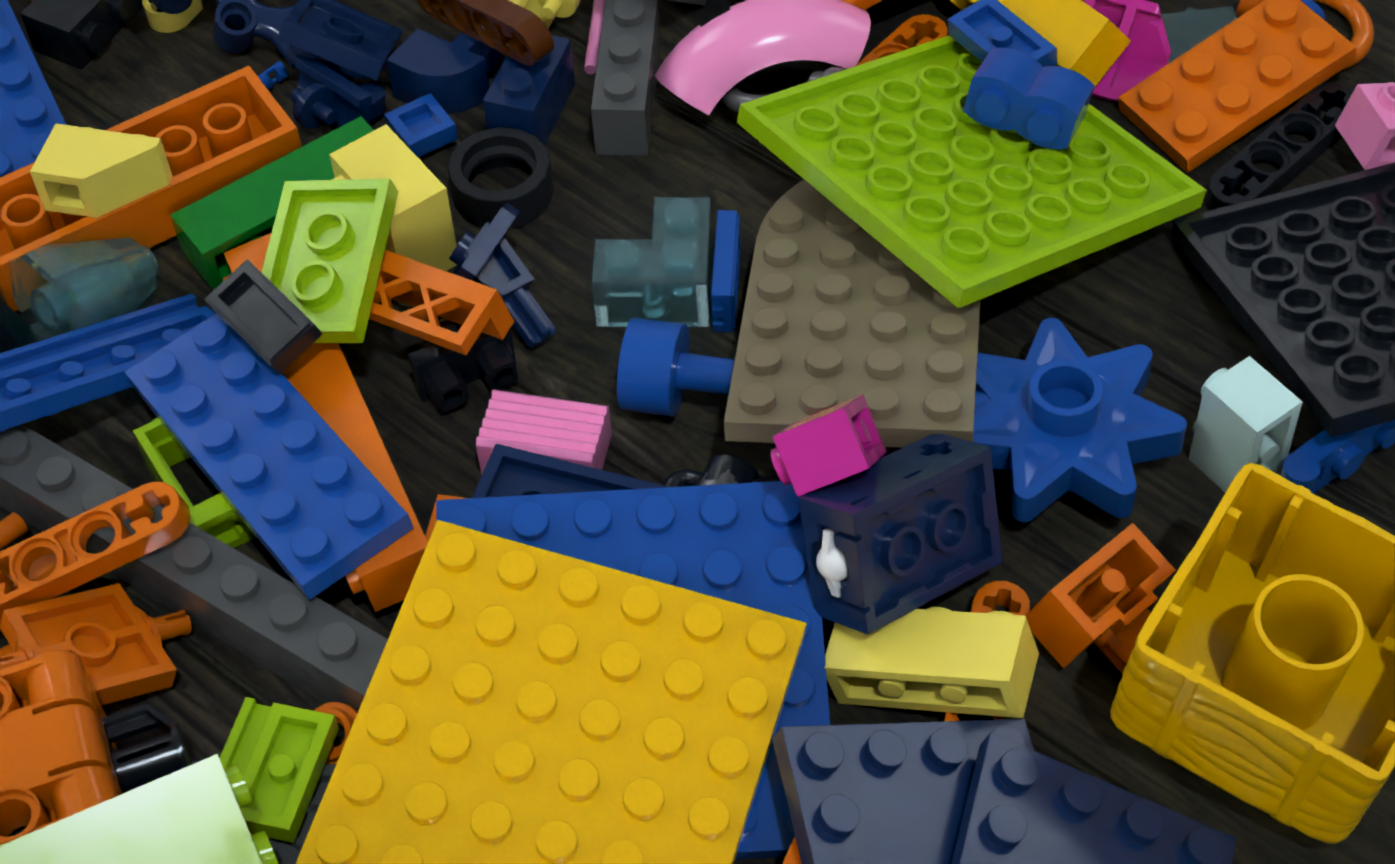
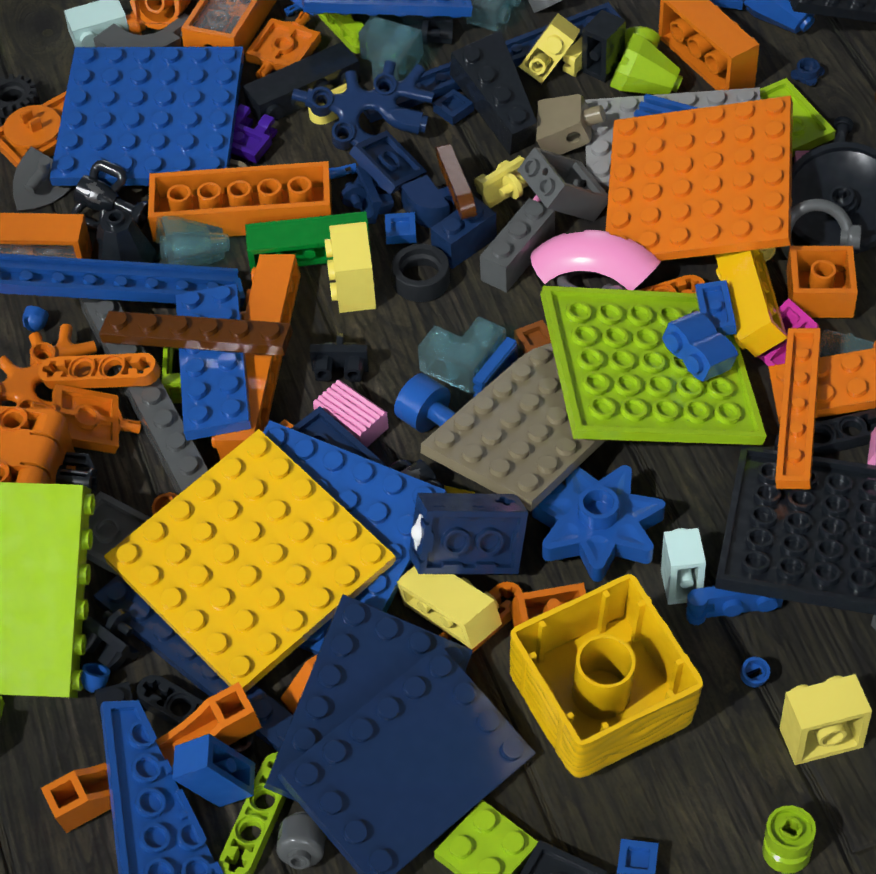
camera: 30 degrees right, 0 degrees up
light yellow slope [30,123,173,218] -> none
black tile [204,259,323,375] -> none
lime plate [220,697,339,843] -> none
lime plate [261,179,399,343] -> none
orange fence [369,250,514,355] -> none
dark blue piece [437,202,556,348] -> none
dark pink brick [771,394,887,497] -> none
none -> reddish brown plate [99,311,293,356]
none -> dark purple plate [231,104,277,163]
none -> dark orange plate [514,320,551,354]
none -> orange plate [775,328,821,489]

